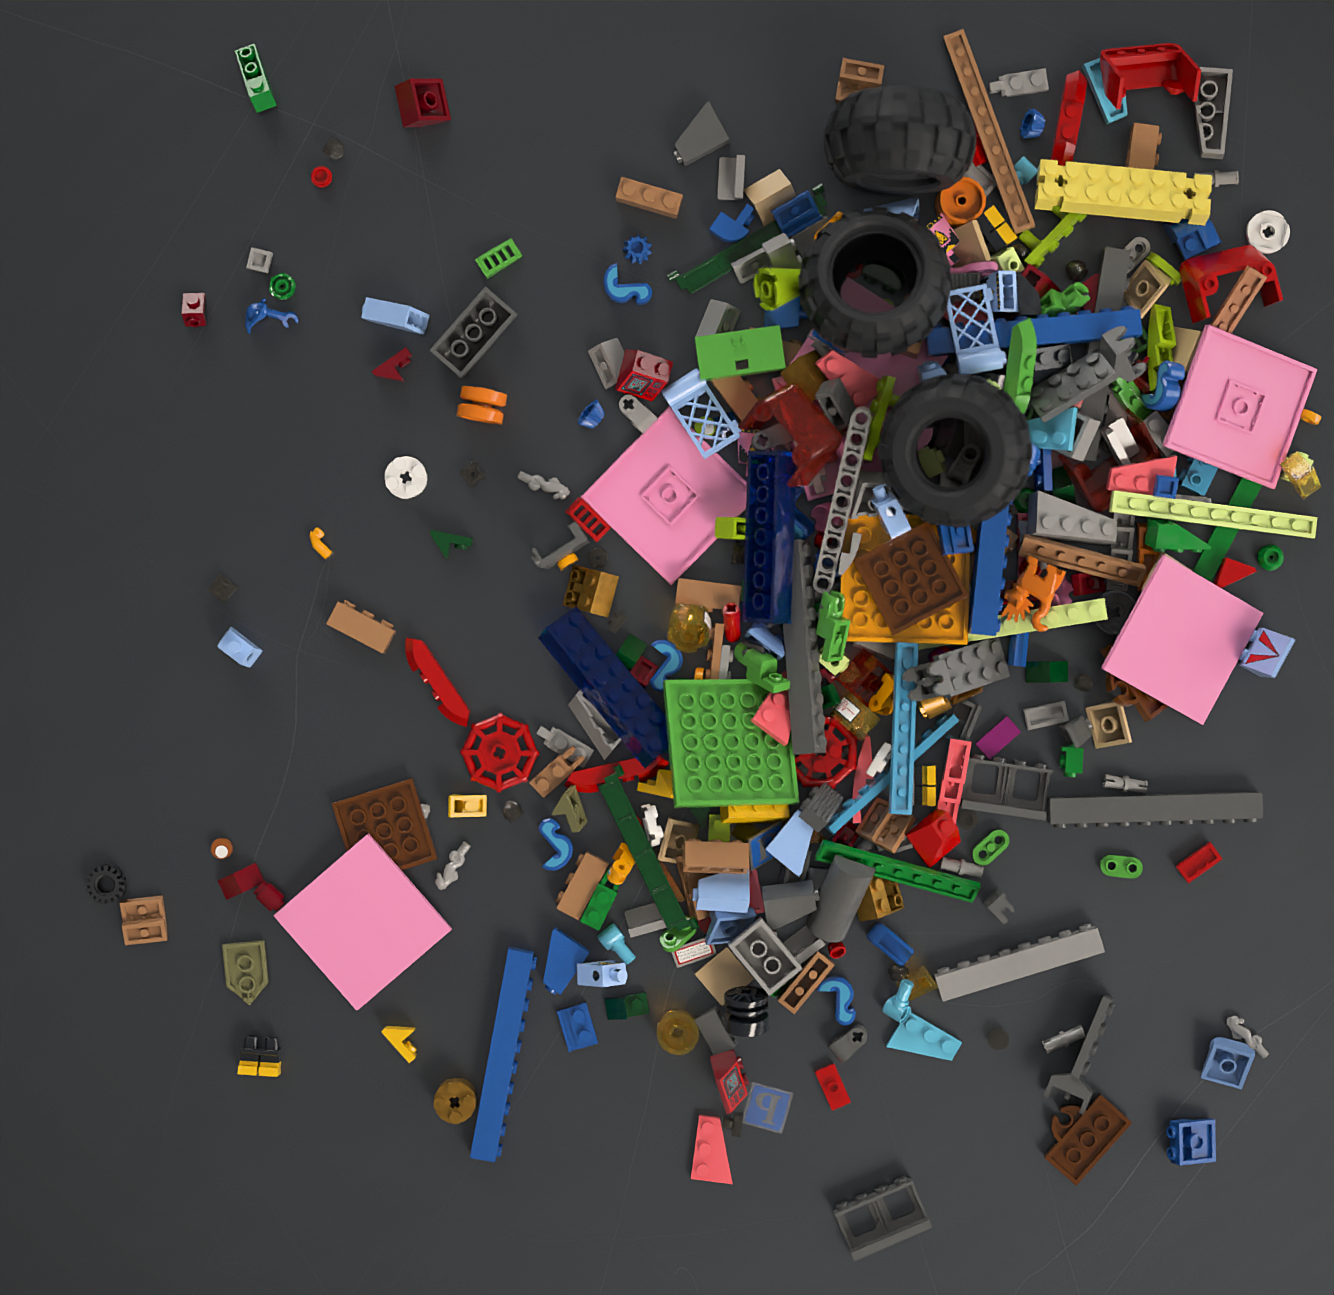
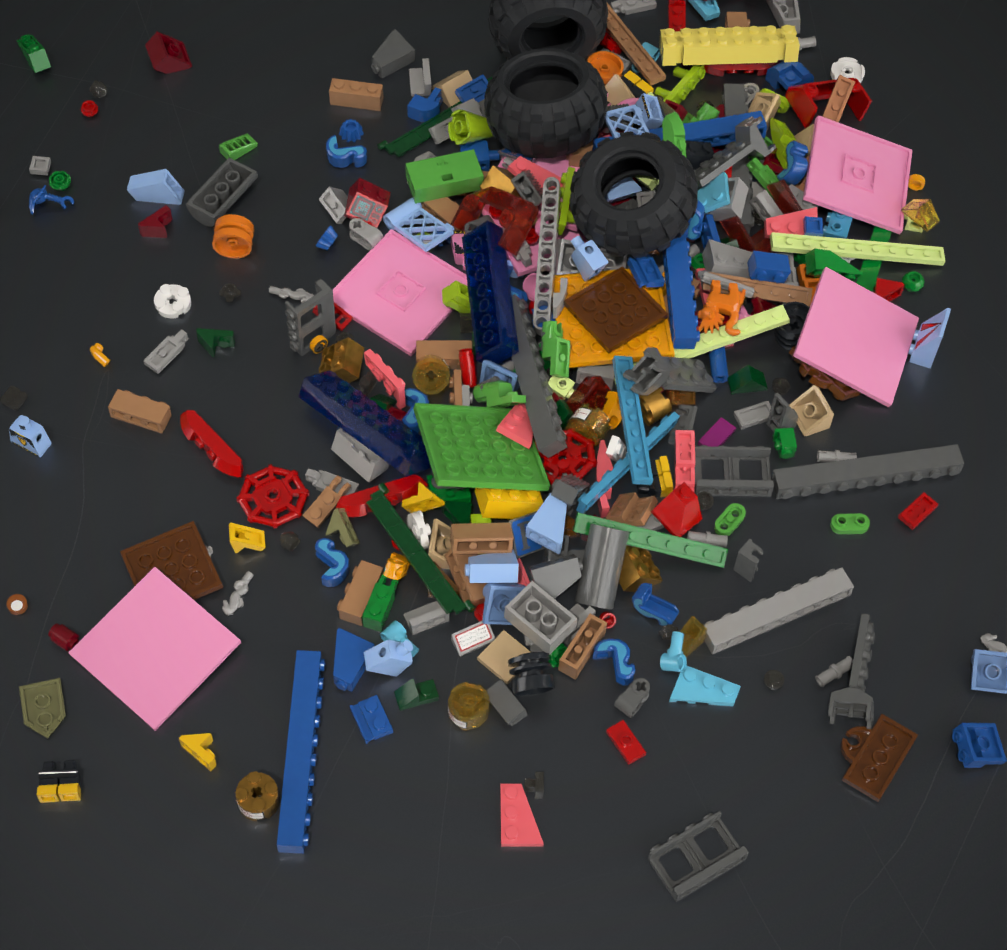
camera: 10 degrees left, 30 degrees down
dark red slope [218,863,265,900] -> none
bright green plate [660,916,697,952] -> none
dark red slope [710,1049,749,1114] -> none
clear piece [741,1082,793,1134] -> none
blue piece [1020,109,1045,139] -> none
none -> light grey hinge [144,329,189,374]
none -> coral wing [364,349,406,410]
none -> light grey axle [701,271,754,298]
none -> blue brick [747,251,791,283]

